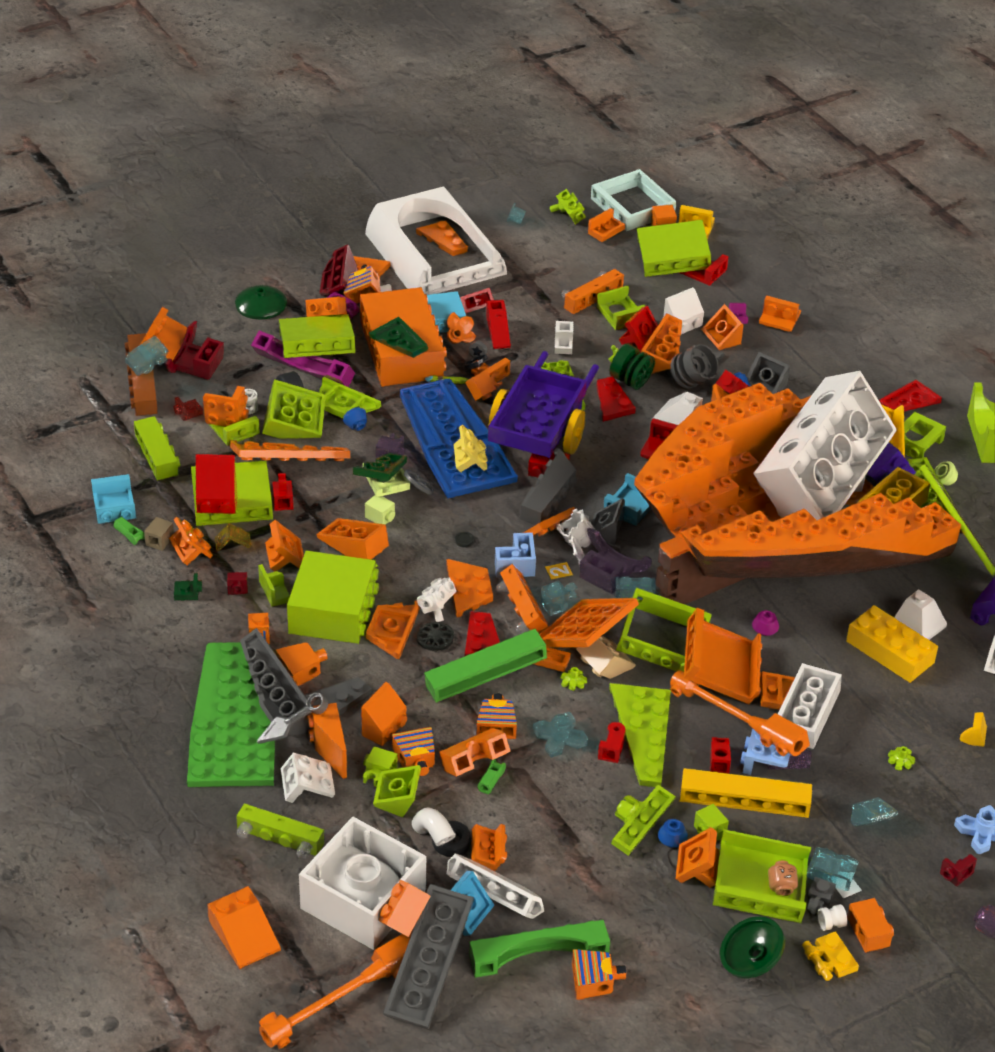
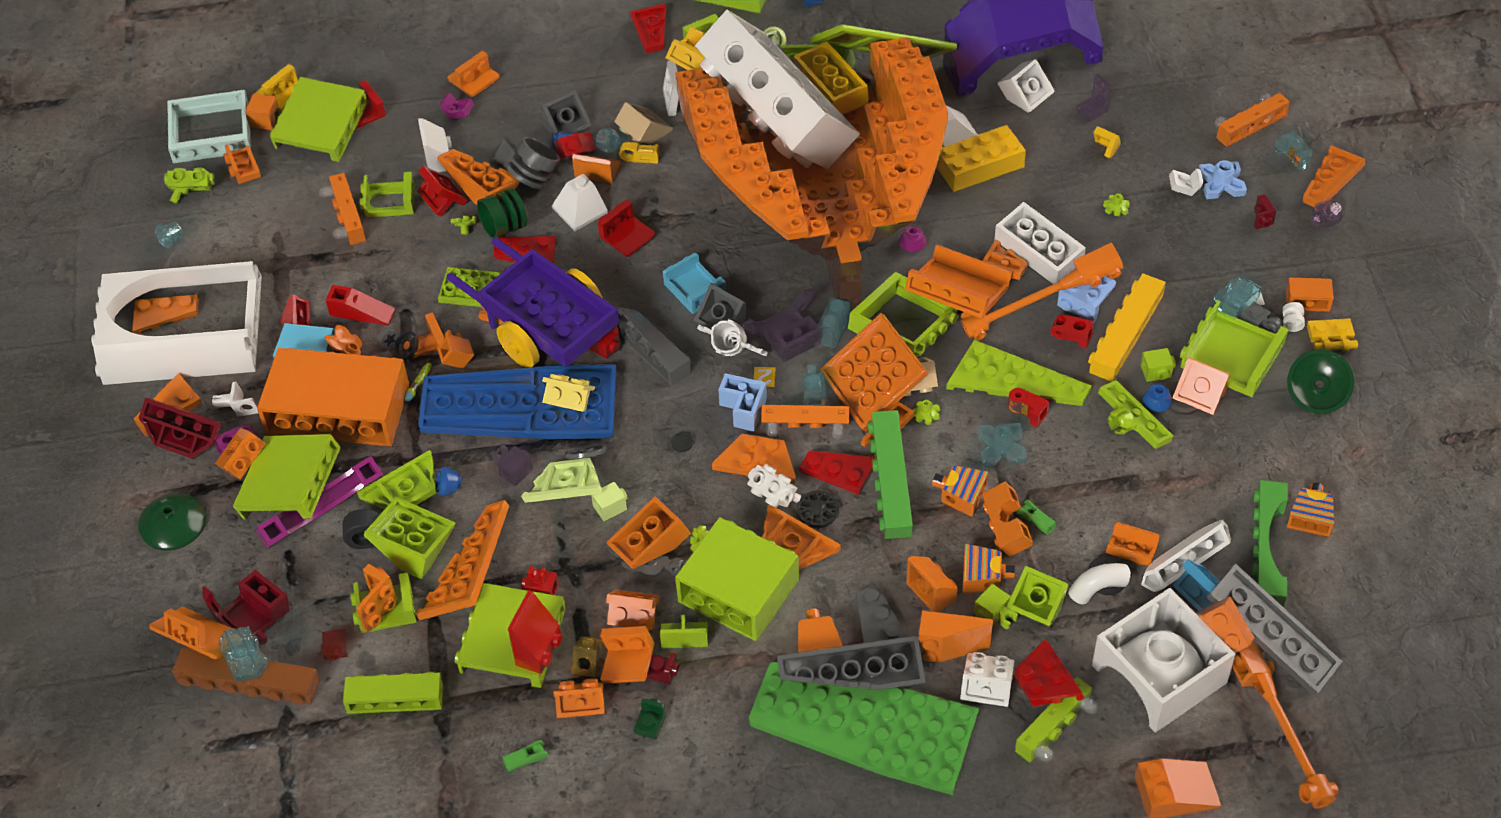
camera: 65 degrees left, 10 degrees up
medium azure panel [91,474,136,524] -> none
dark tan brick [144,517,174,551] -> none
white wheel [245,389,258,414] -> none
orange brick [248,613,270,644] -> none
dark grey piece [257,693,328,744] -> none
orange torso [344,265,381,304] -> none
dark green wing [353,453,407,482] -> none
dark green wing [369,317,428,358] -> none
orange wing [523,507,575,537] -> none
white brick [555,321,573,354] -> none
orange slope [701,304,743,350] -> none
nougat head [768,860,798,896] -> none
clear light blue slope [851,797,898,826] -> none
none -> orange bracket [600,626,655,683]
none -> red wing [1013,639,1085,706]
none -> white bracket [1169,169,1203,196]

